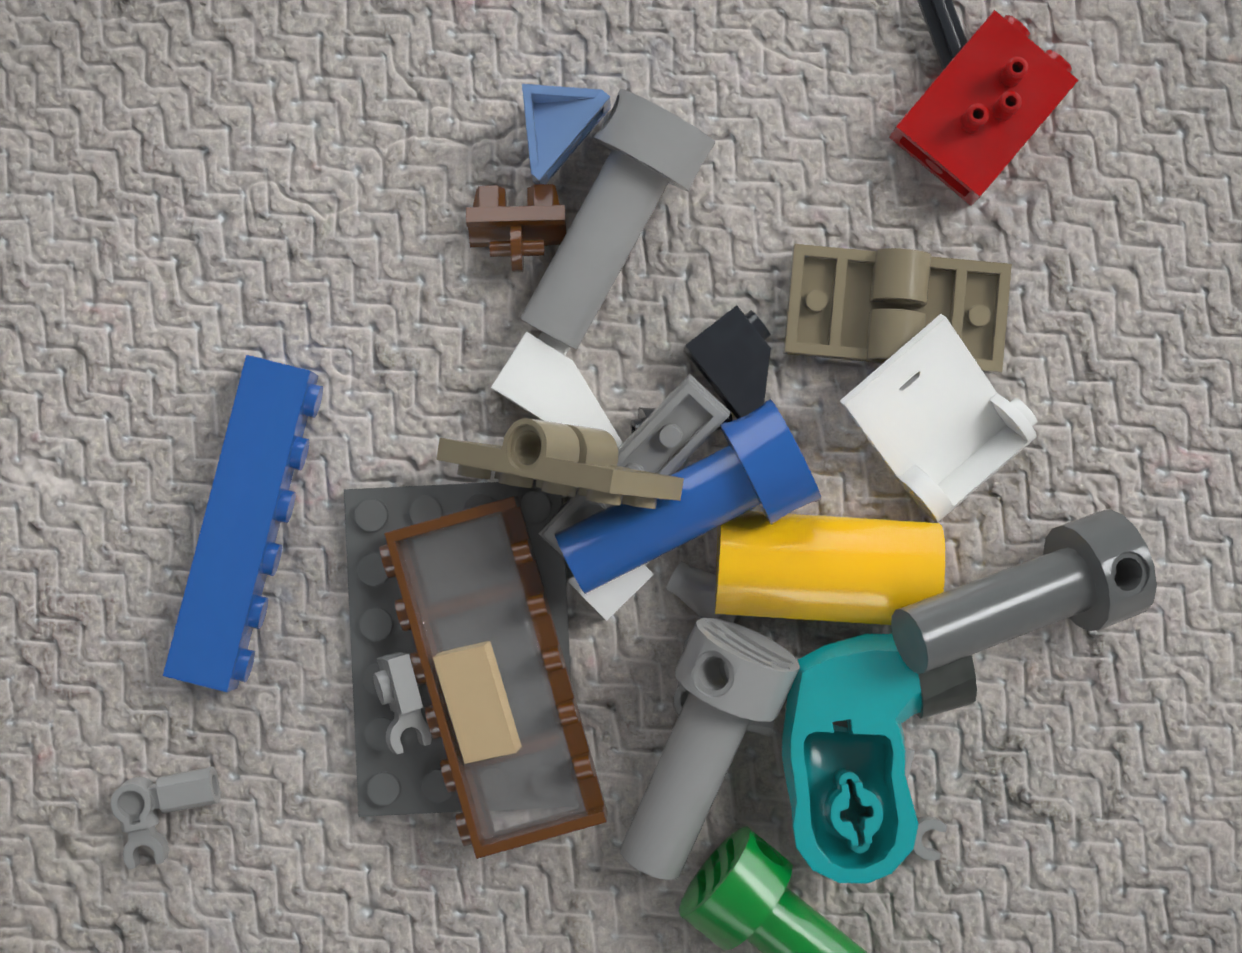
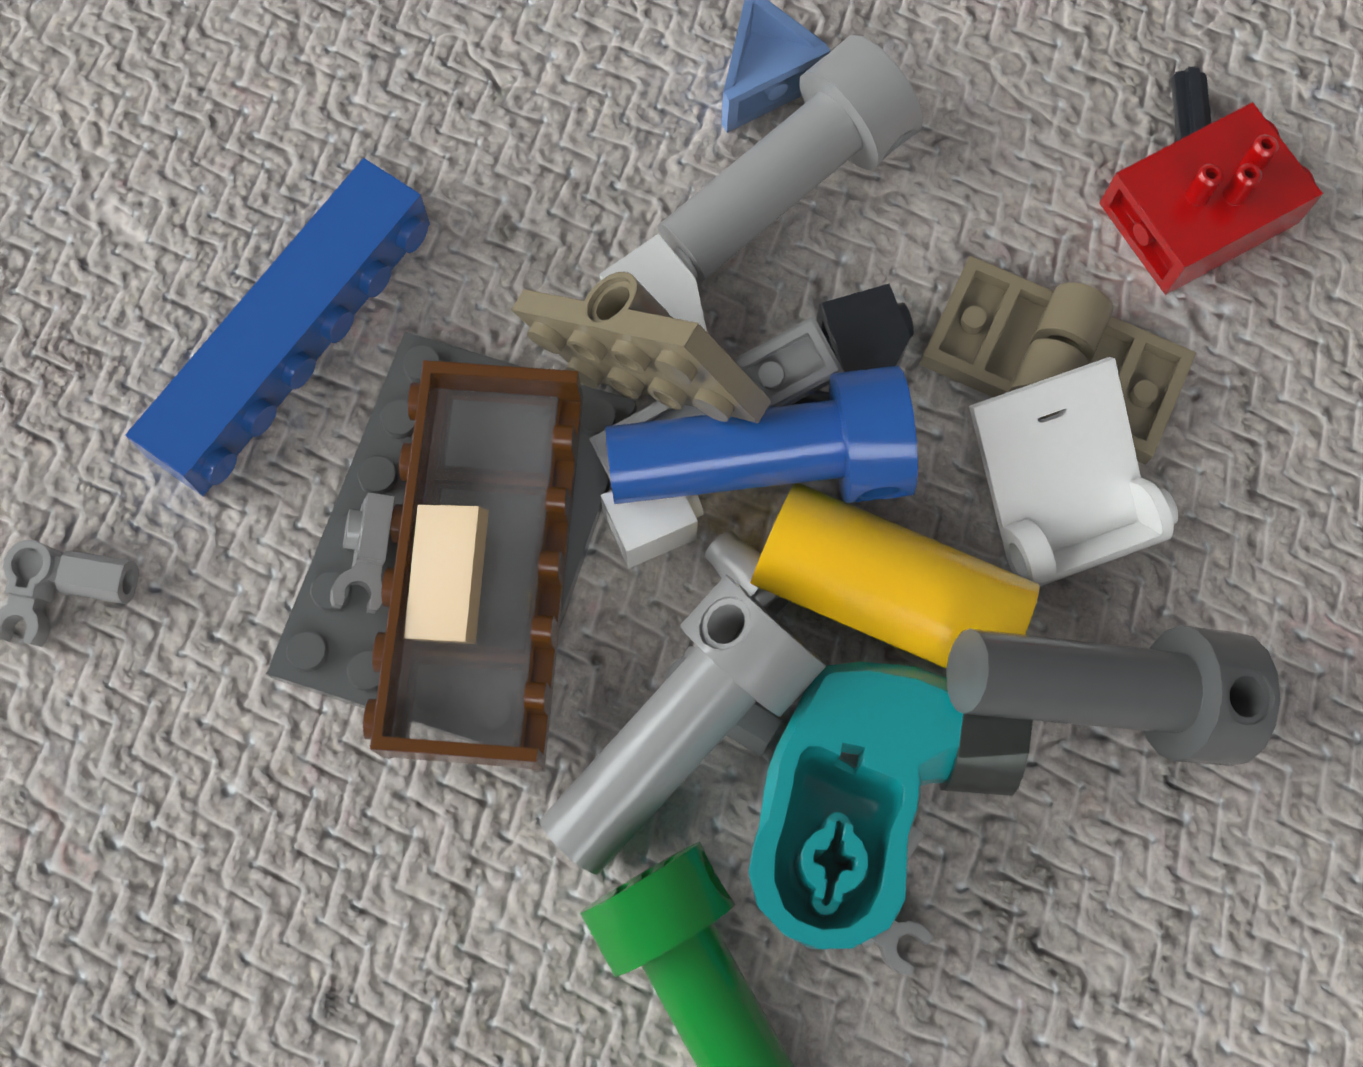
camera: 15 degrees right, 15 degrees down
reddish brown hips [466,184,567,272] -> none

